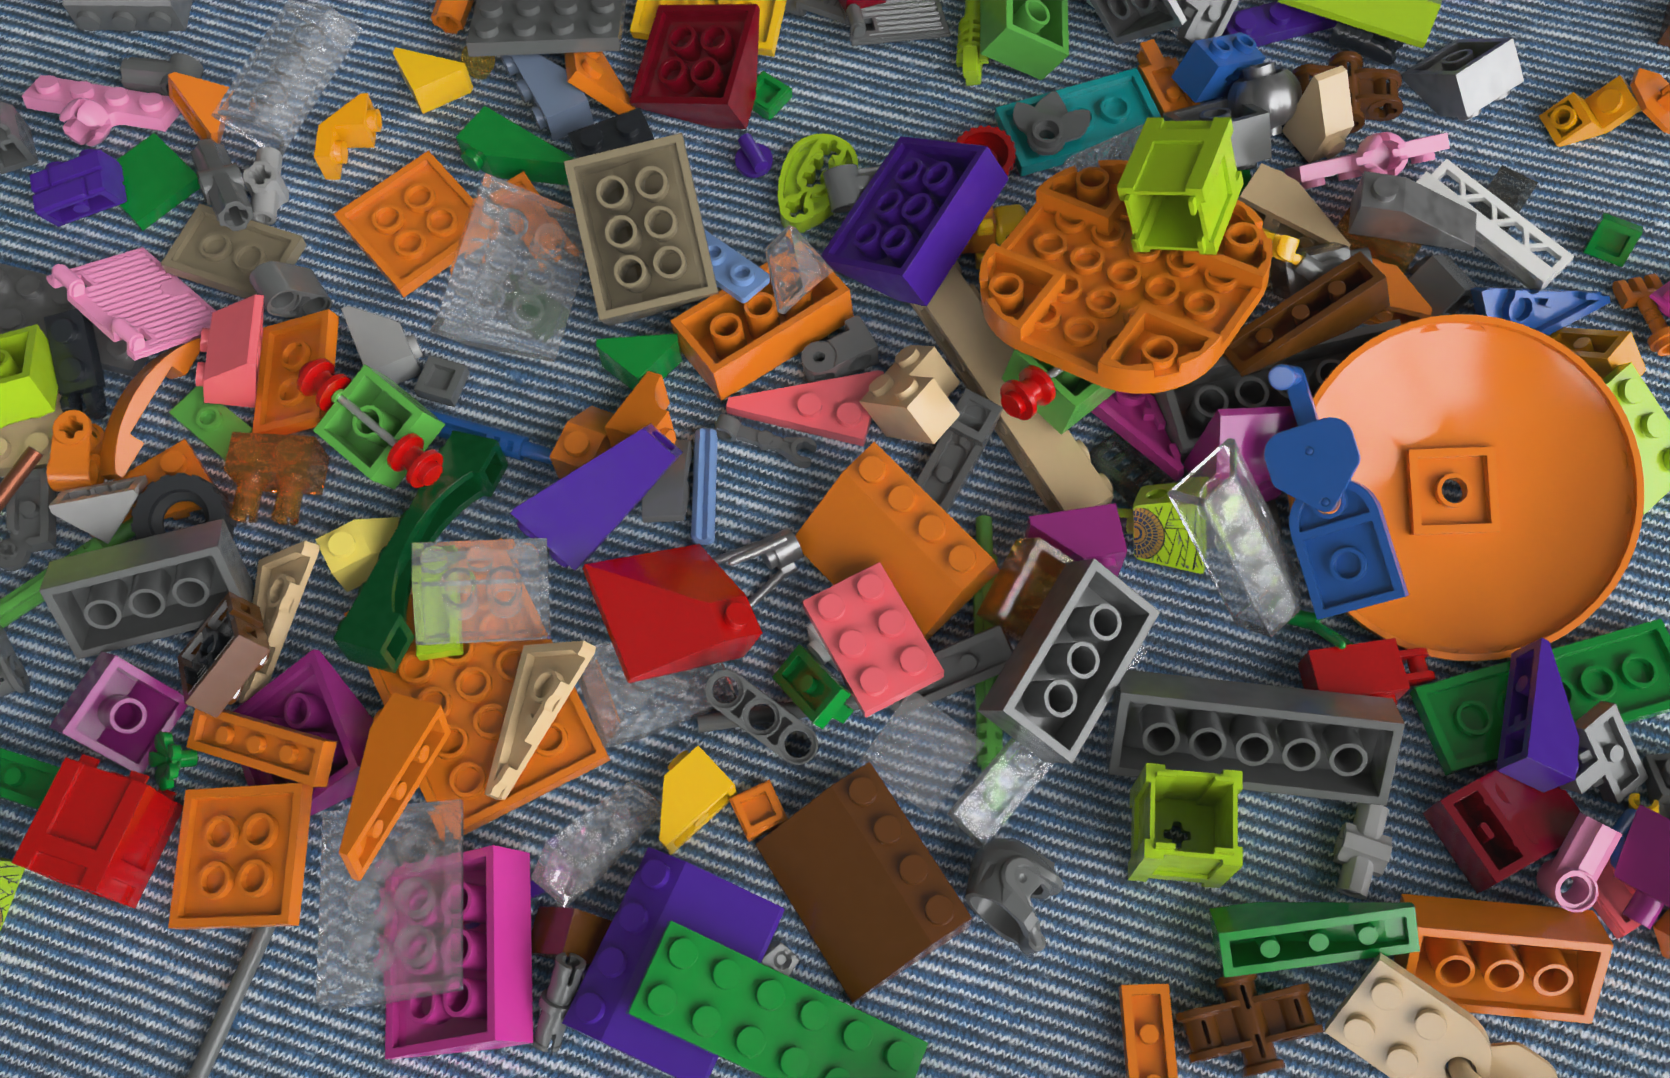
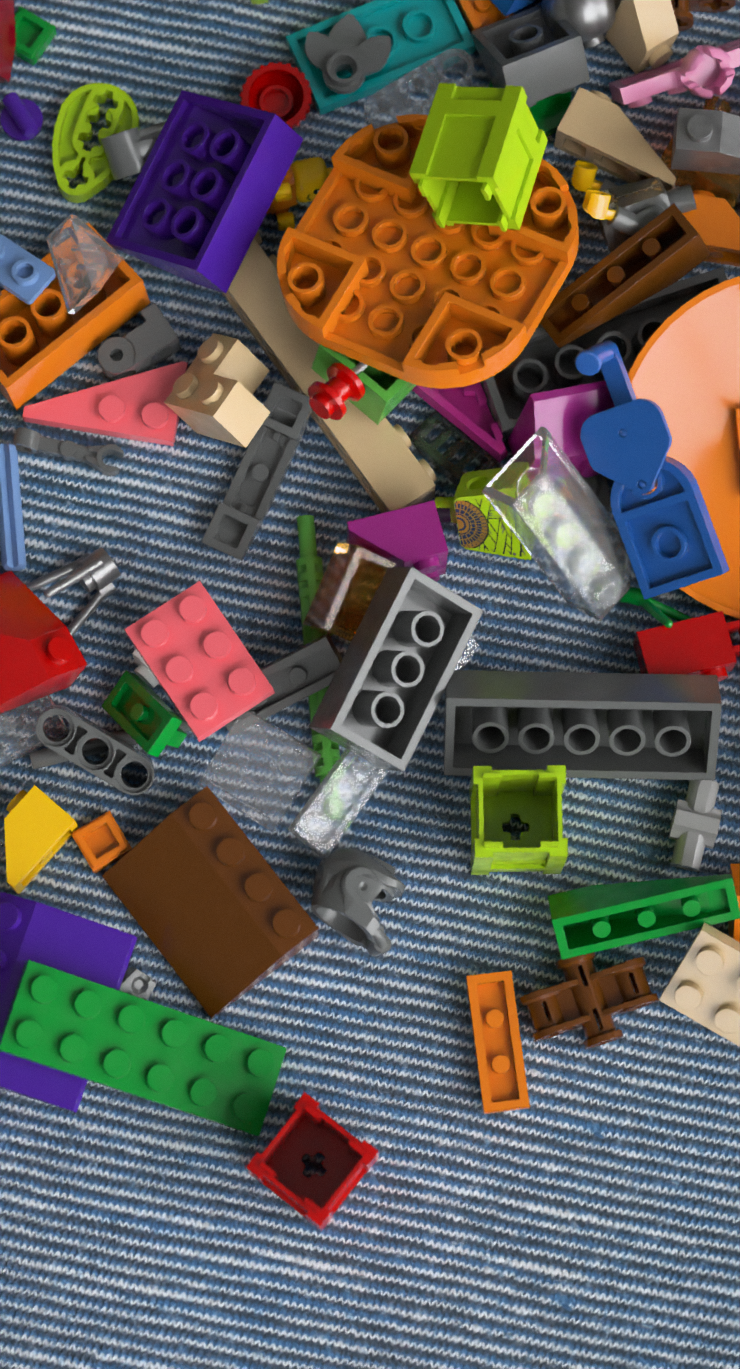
camera: 10 degrees left, 10 degrees up
orange slope [795,442,1000,641] -> none

